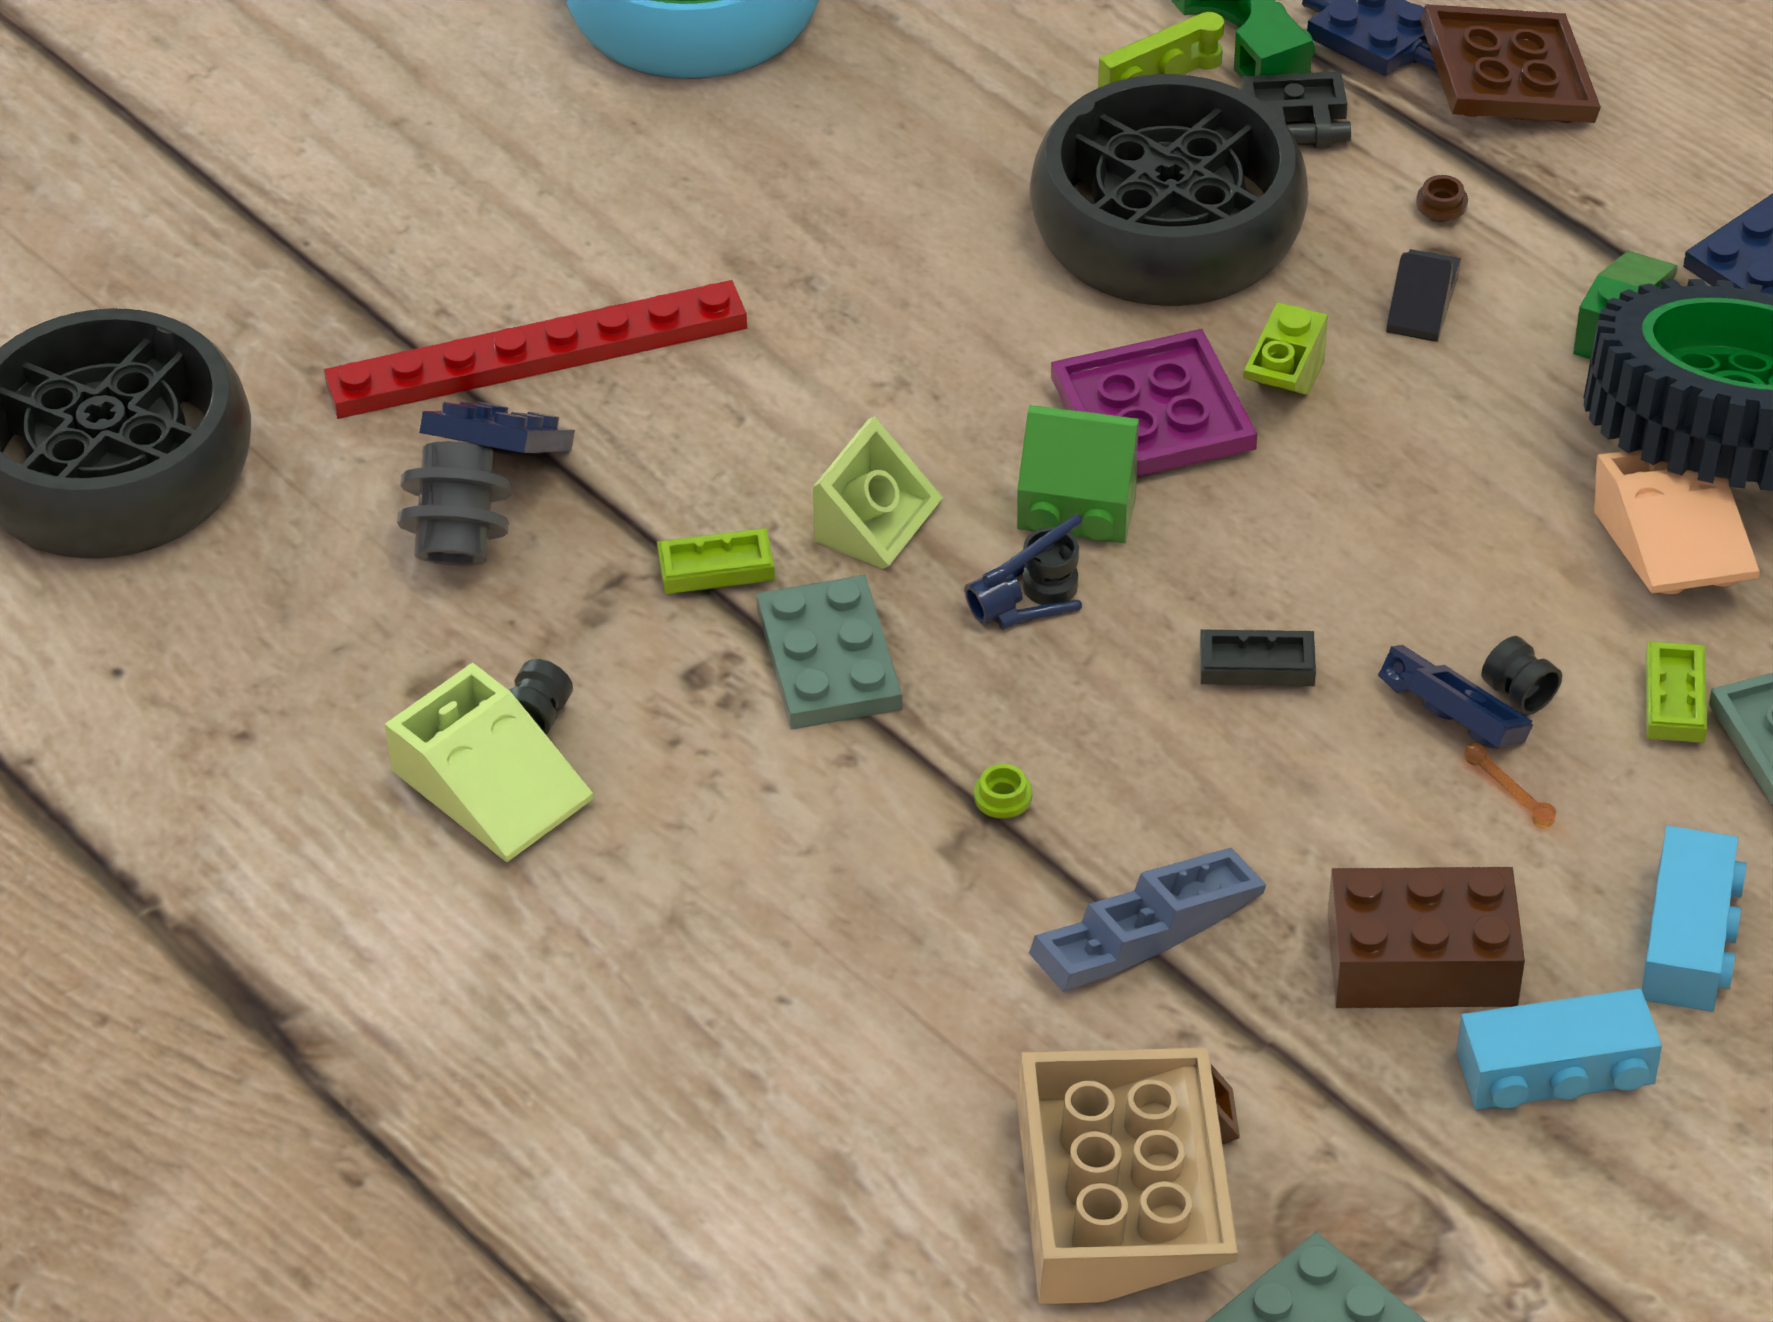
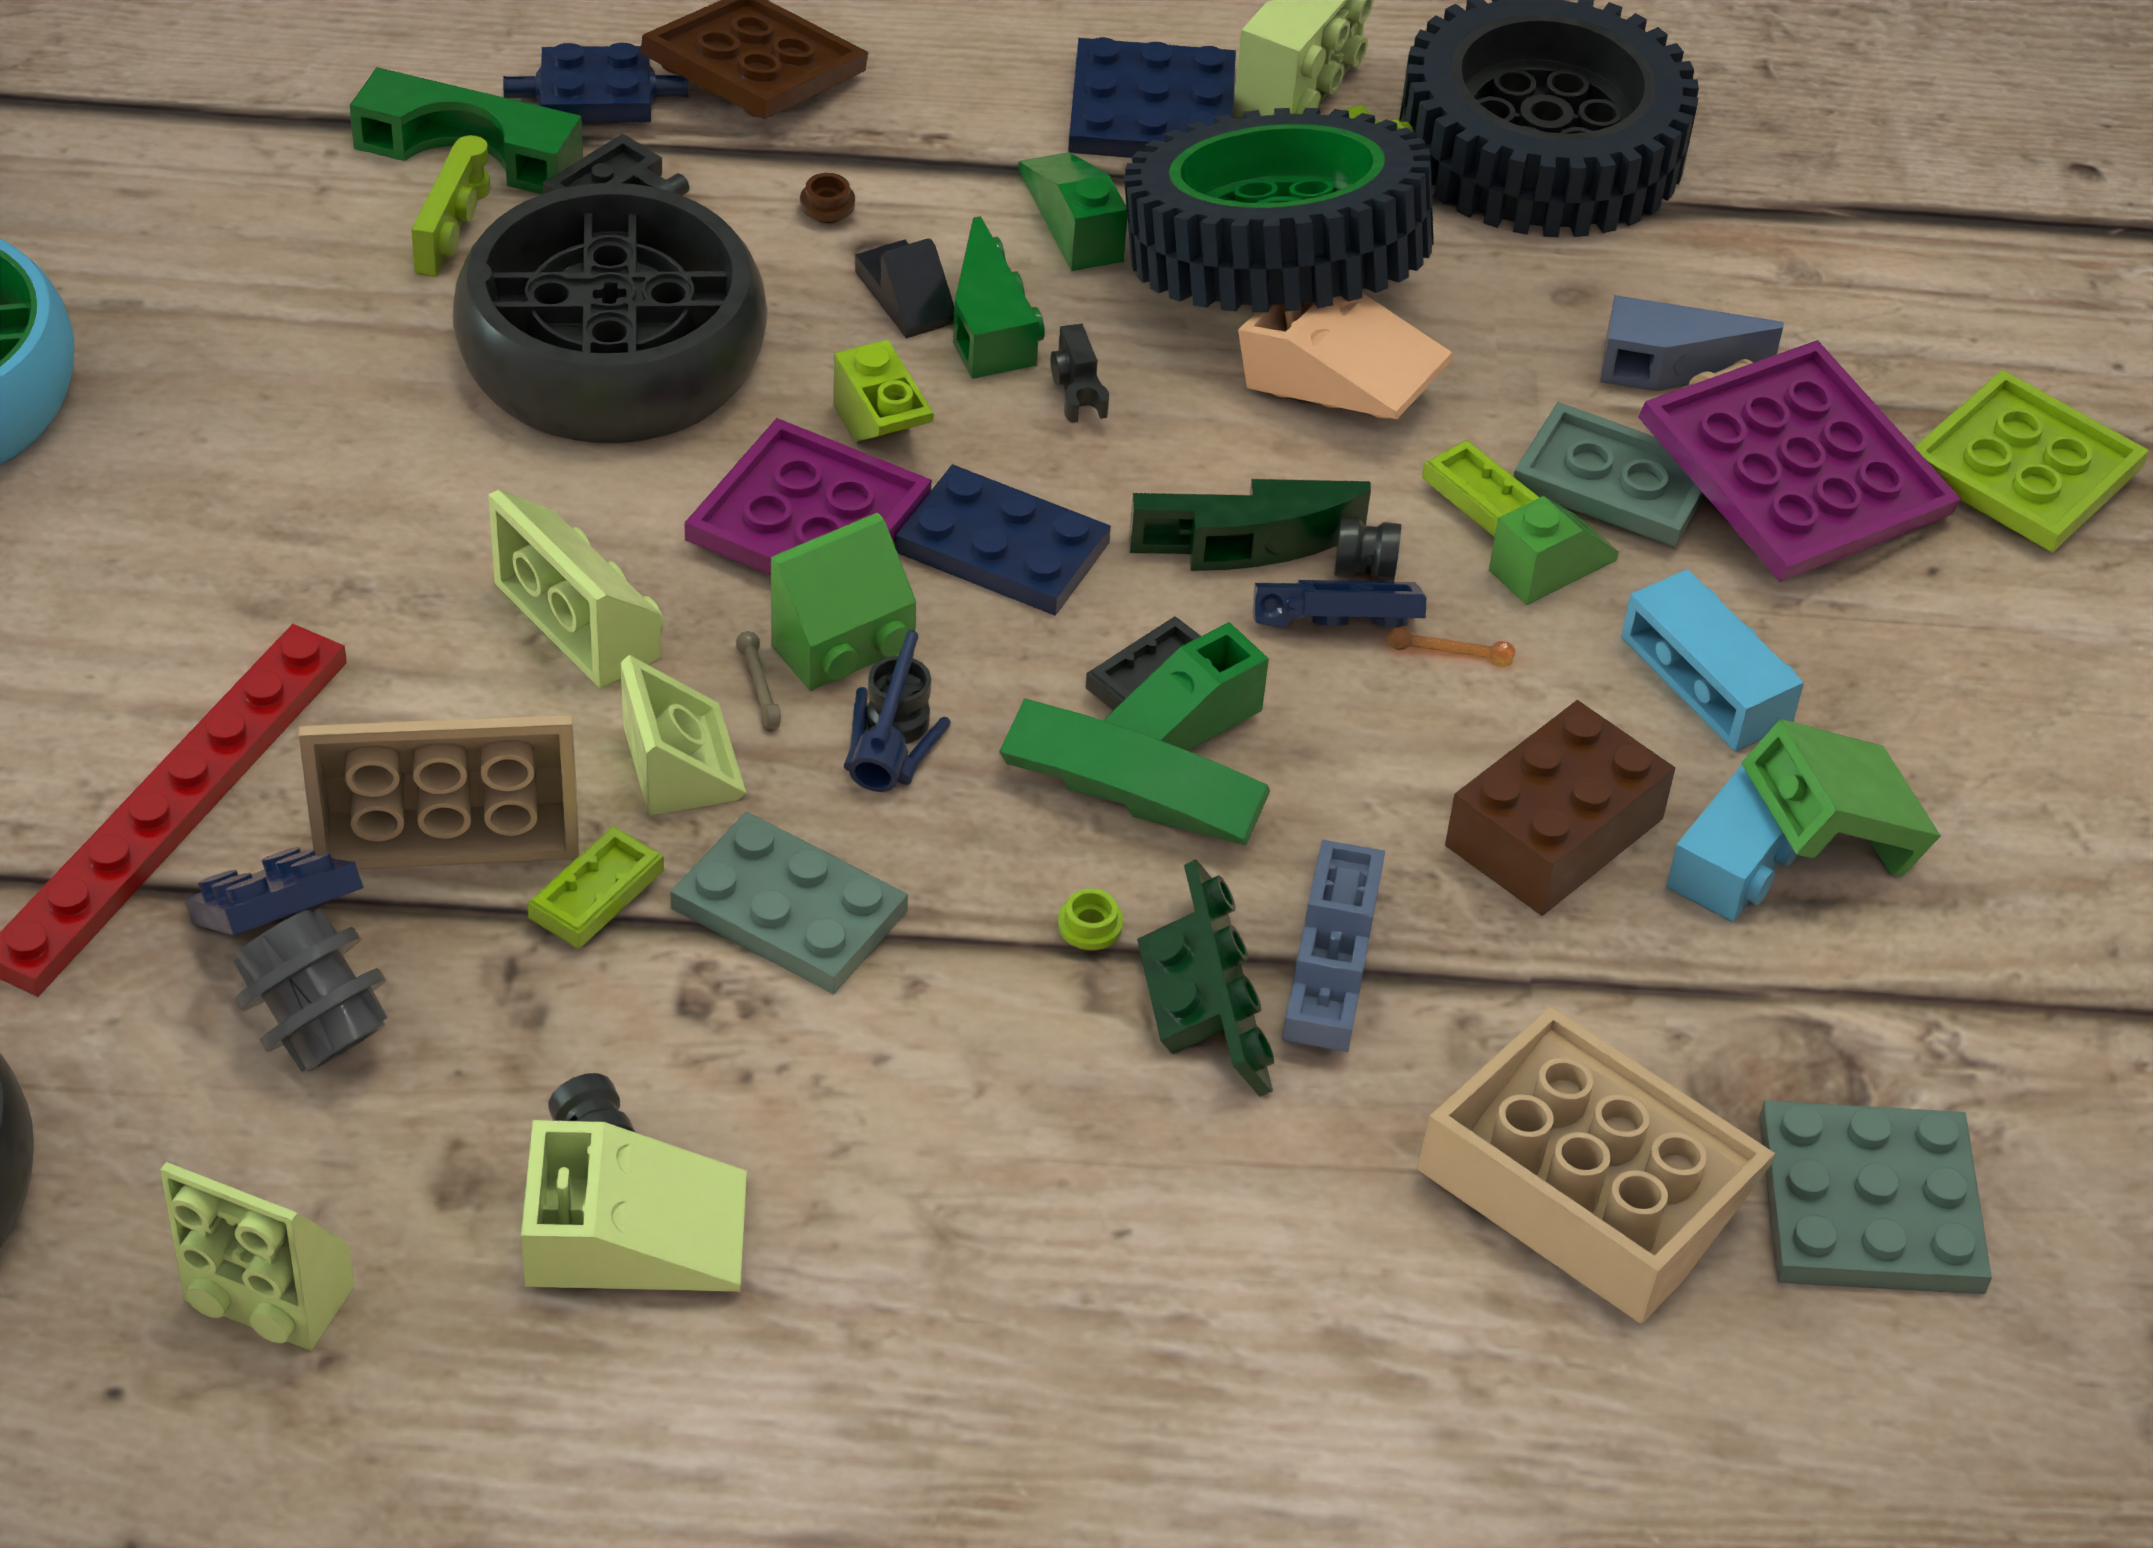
camera: 50 degrees left, 0 degrees up
none -> yellowish green slope [160,1162,355,1351]
none -> tan slope [299,715,579,869]
none -> yellowish green slope [488,489,664,689]
none -> dark tan hinge [736,631,781,729]
none -> dark blue plate [895,464,1111,616]
none -> green slope [953,216,1045,379]
none -> green slope [999,698,1270,846]
none -> pearl dark grey plate [1050,323,1109,423]
none -> green slope [1103,622,1269,751]
none -> dark green slope [1129,479,1371,571]
none -> dark green bracket [1137,859,1274,1097]
none -> bright green slope [1489,496,1619,605]
none -> bright green panel [1741,719,1941,877]

